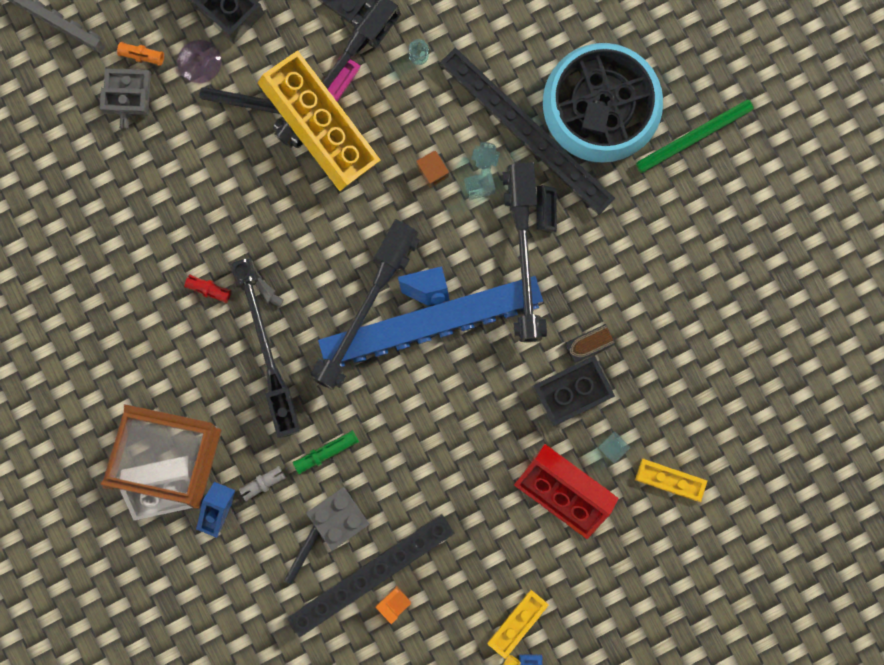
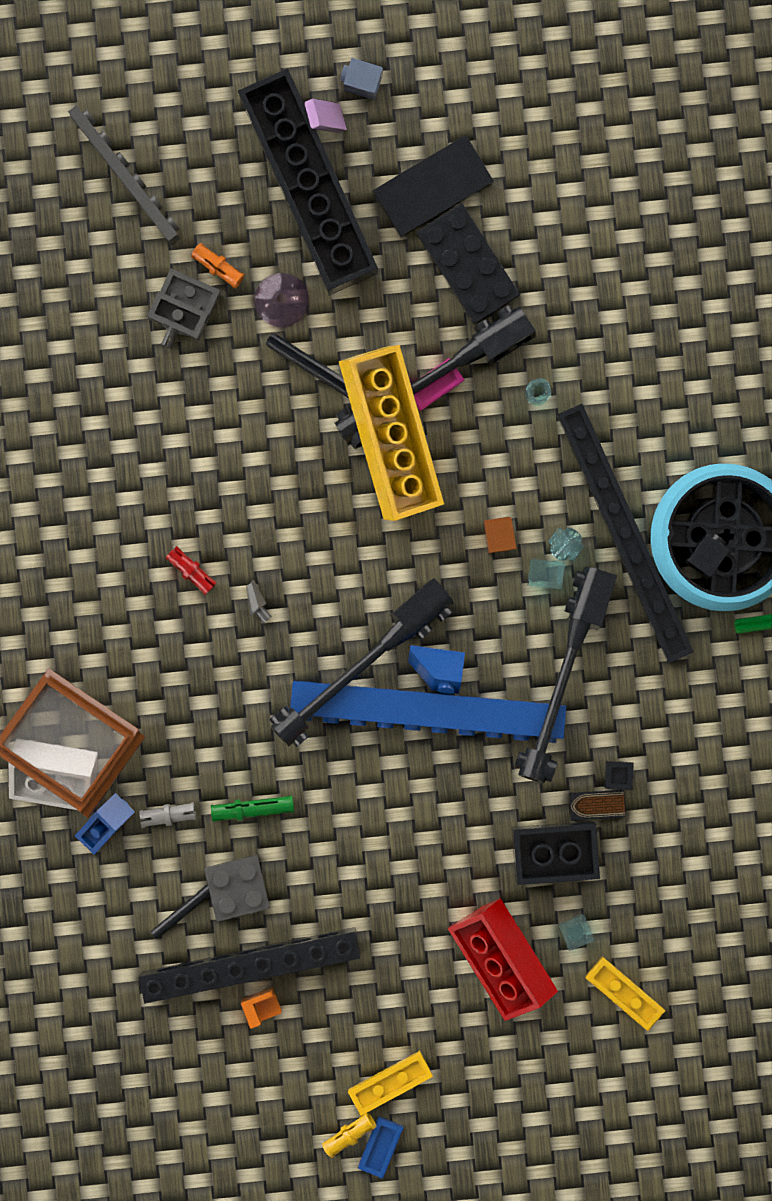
camera: 20 degrees right, 5 degrees up
black bar [230,258,302,438] -> none
black tile [537,185,557,233] -> none
none -> black plate [604,761,634,790]

